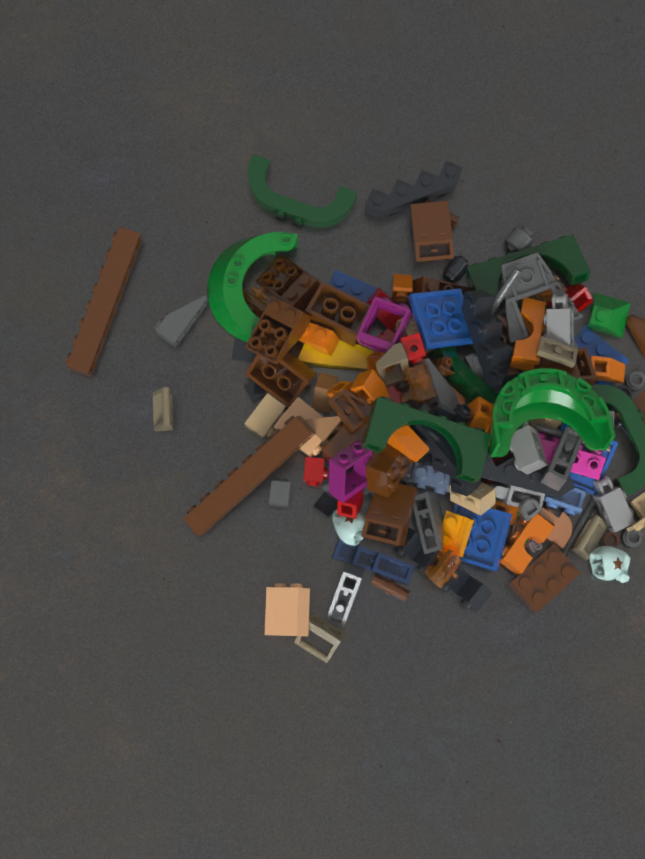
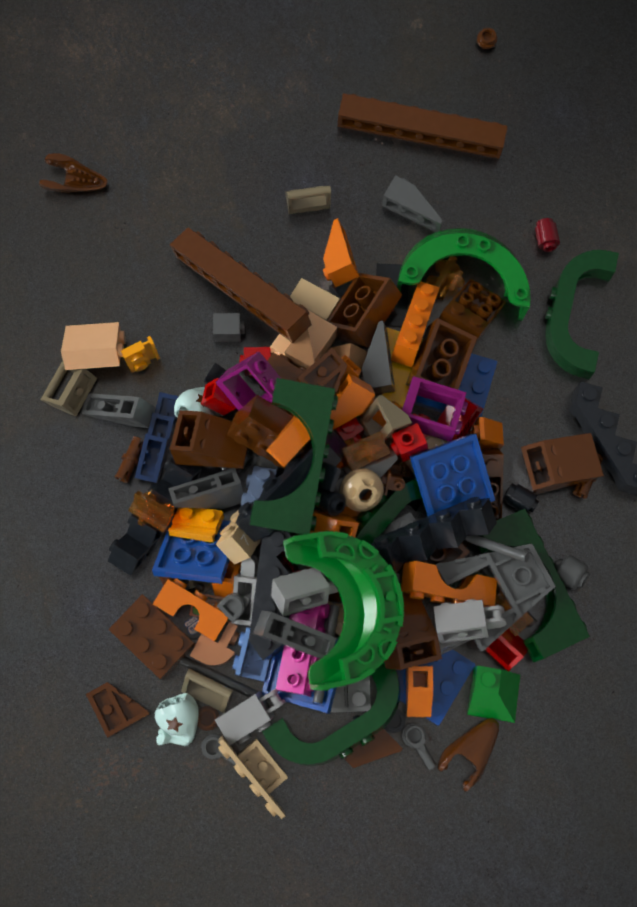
camera: 85 degrees right, 5 degrees down
reddish brown slope [245,296,312,365] -> none
dark tan plate [536,336,578,368] -> none
none -> reddish brown animal [39,153,107,193]
none -> reddish brown wing [86,682,150,738]
none -> light orange plate [121,336,160,373]
none -> orange slope [323,218,360,287]
none -> tan piece [340,468,384,512]
none -> dark grey slope [360,321,395,395]
none -> reddish brown plate [477,28,497,49]
none -> dark red brick [535,218,560,252]

